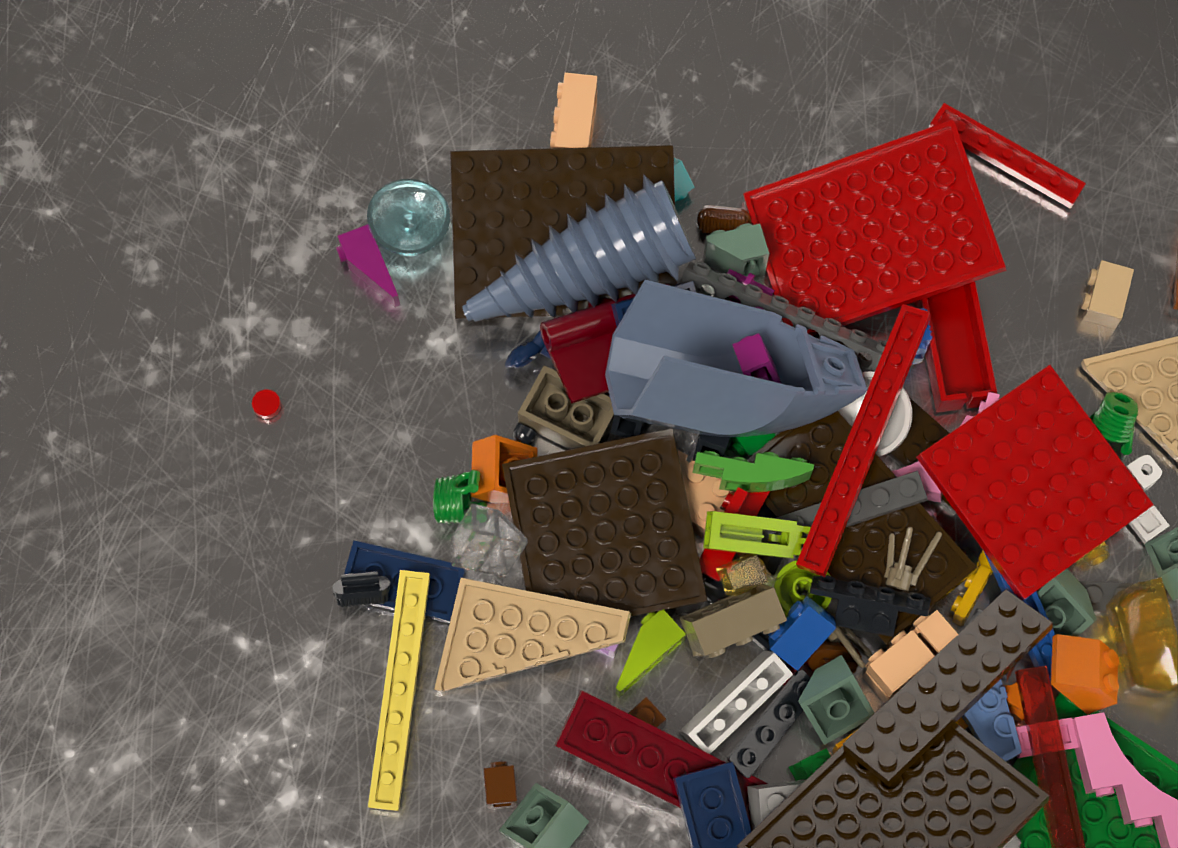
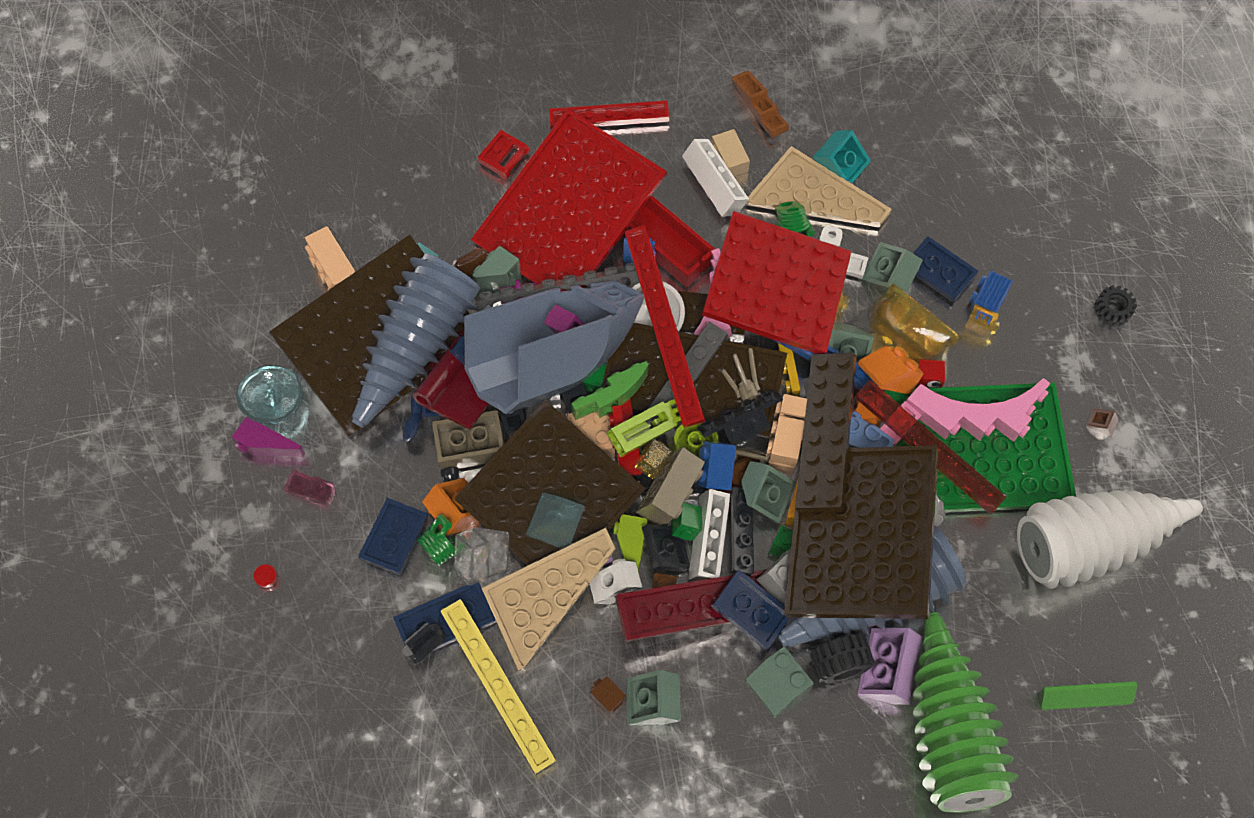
camera: 40 degrees left, 5 degrees down
none -> clear pink slope [283,469,334,505]
none -> dark blue plate [358,498,429,576]
none -> red plate [477,130,530,180]
none -> clear light blue slope [526,492,585,549]
none -> white brick [590,559,642,605]
none -> black plate [642,524,690,572]
none -> green brick [672,502,702,541]
none -> white brick [682,139,749,217]
none -> red brick [916,359,946,388]

